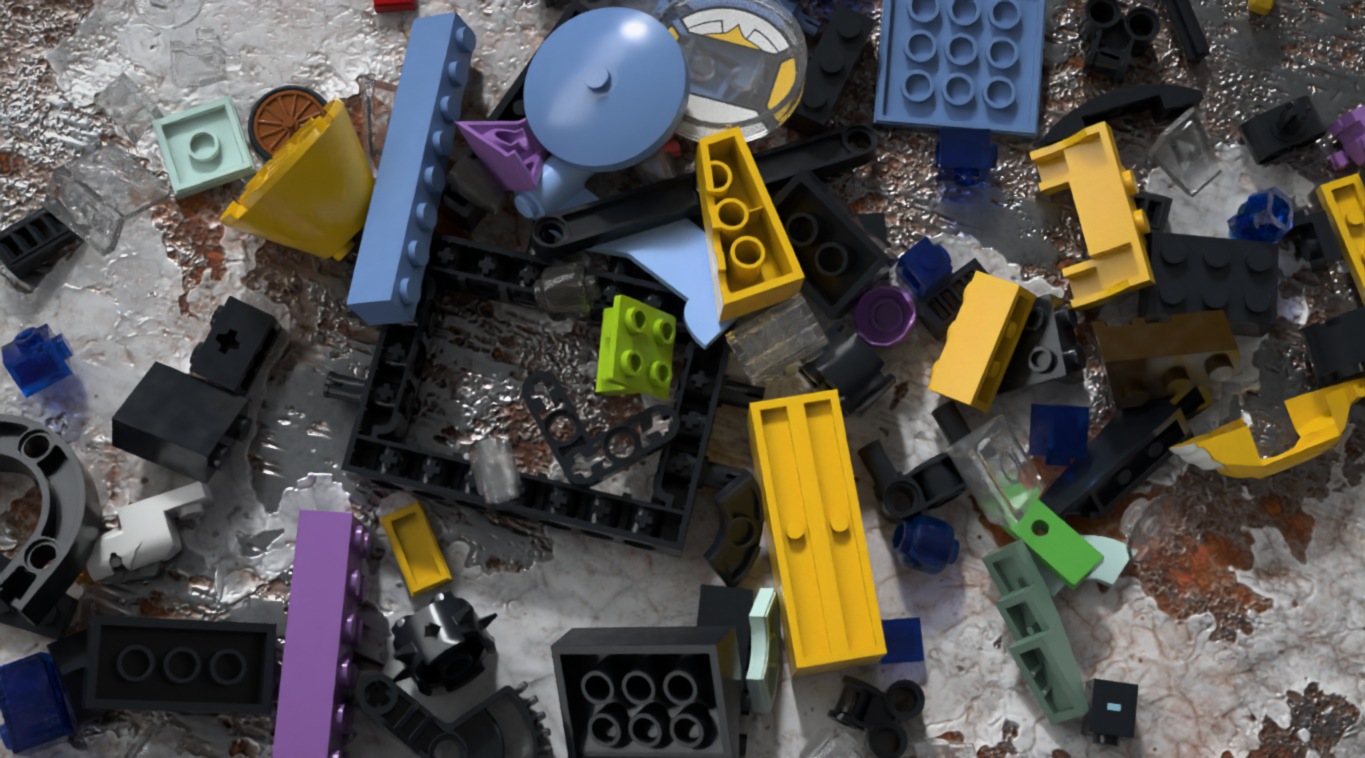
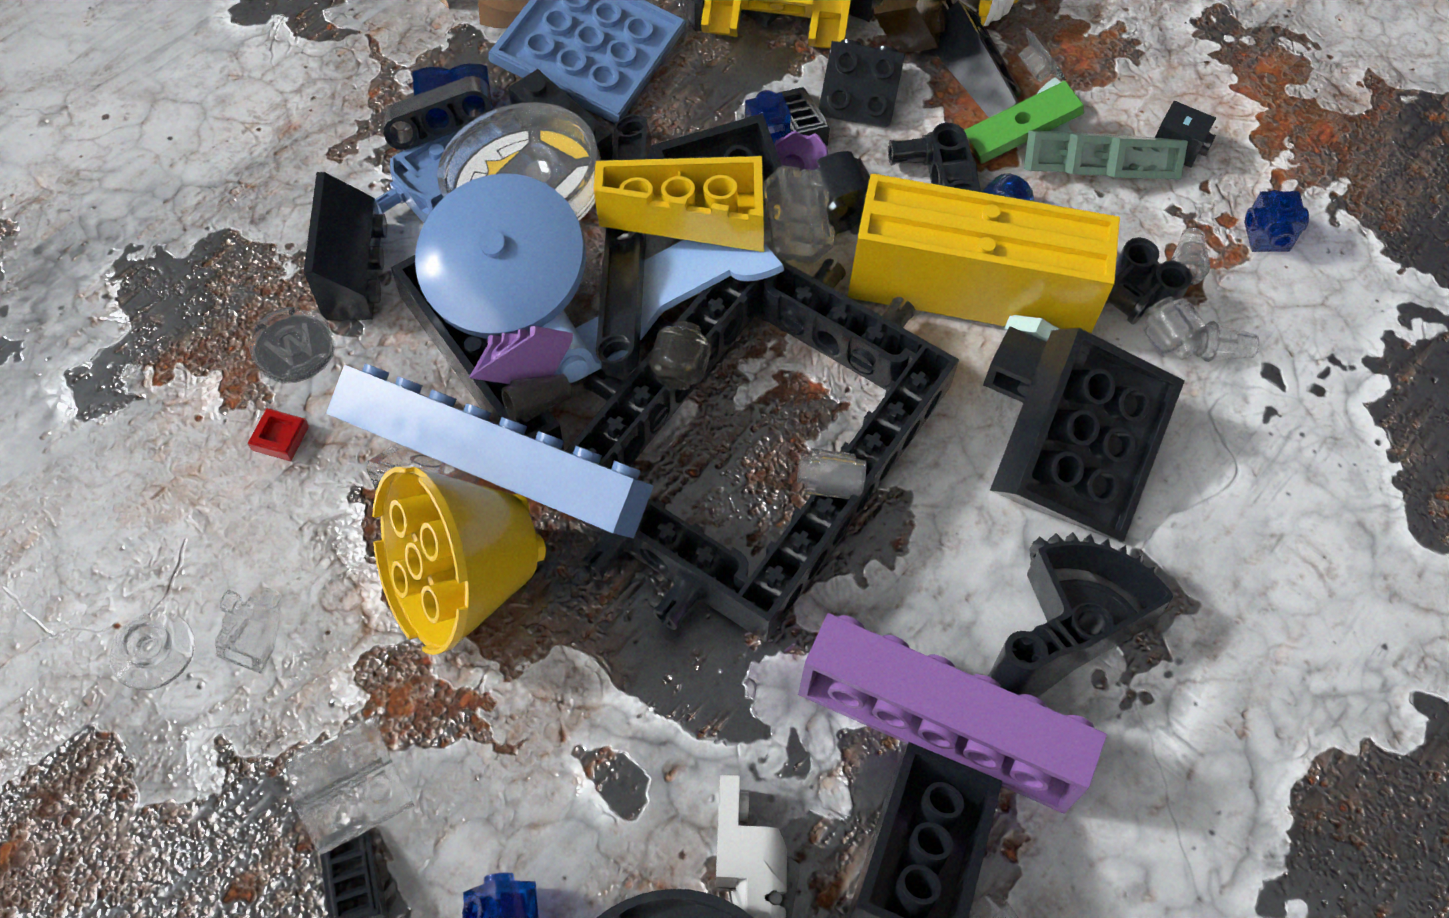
camera: 70 degrees left, 15 degrees down
clear brick [93,72,164,144] -> none
black brick [112,361,252,484] -> none
light aqua tile [152,95,257,199] -> none
black brick [189,296,283,397] -> none
dark orange wheel [248,85,327,161] -> none
yellow tile [380,501,454,598] -> none
black brick [391,591,498,696] -> none
black beam [522,371,680,489] -> none
lime bracket [595,295,676,400] -> none
black tile [703,470,765,588] -> none
yellow brick [927,270,1037,414] -> none
clear blue brick [935,127,998,187] -> none
clear slope [946,414,1046,527] -> none
clear blue brick [1029,403,1089,466] -> none

